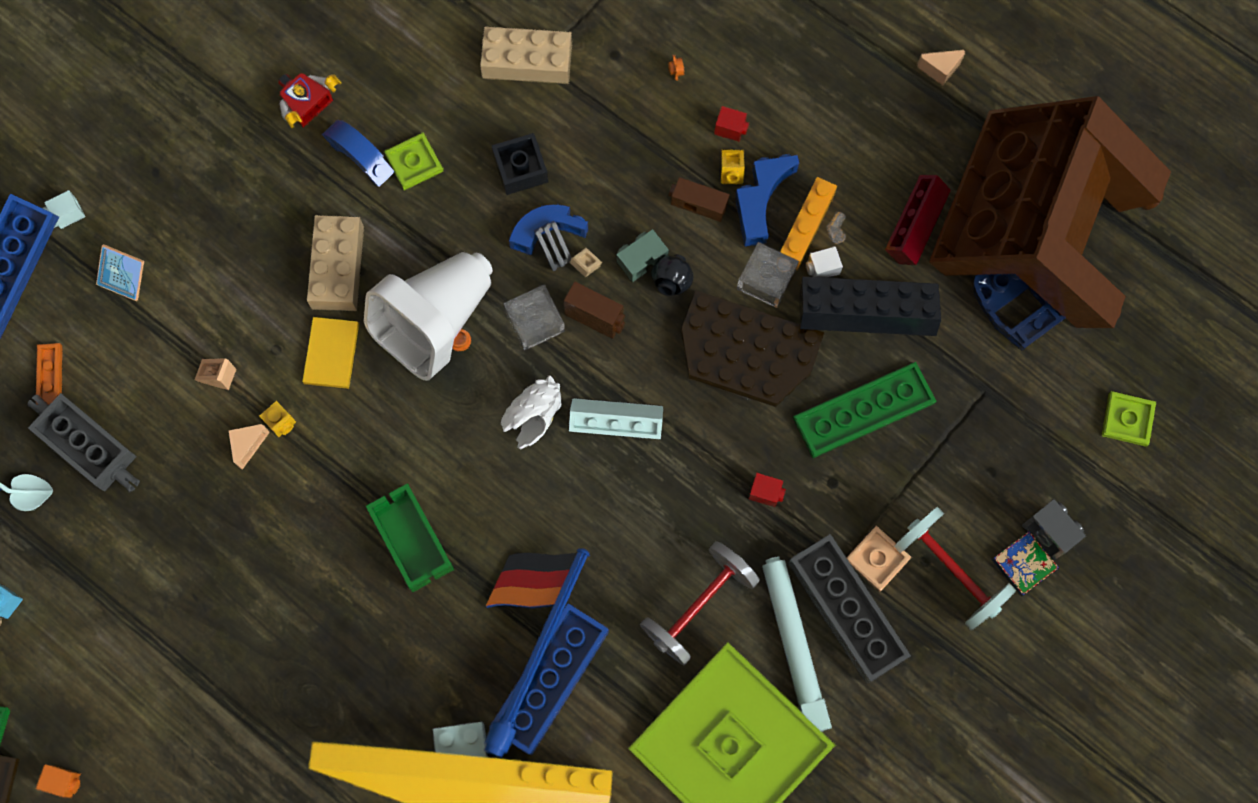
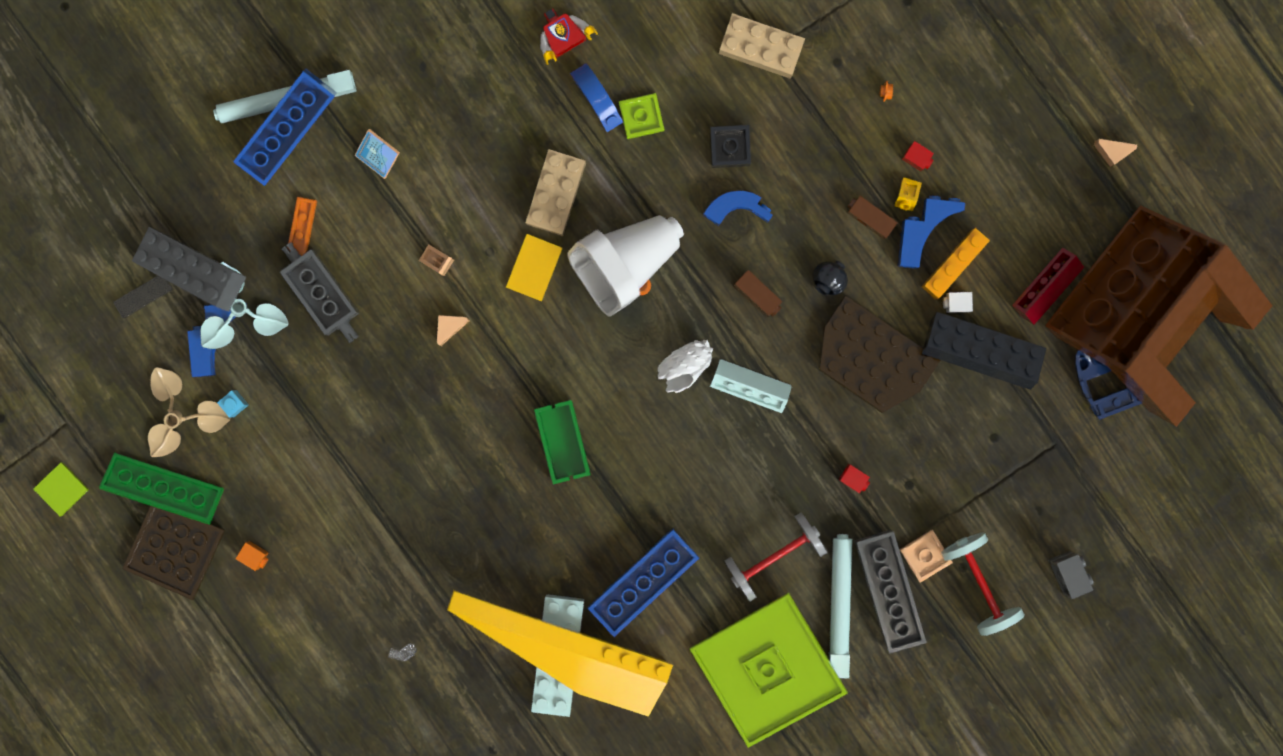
camera: 15 degrees right, 15 degrees up
yellow bracket [259,401,296,437] -> none
flag [484,548,590,758] -> none
clear brick [503,285,565,350] -> none
dark grey tile [534,221,572,271] -> none
tan tile [570,248,602,277] -> none
sand green brick [616,229,669,282] -> none
clear brick [737,242,799,308] -> none
green tile [793,362,937,458] -> none
clear arm [827,211,846,244] -> none
tile [992,531,1059,597] -> none
lime tile [1101,391,1156,447] -> none

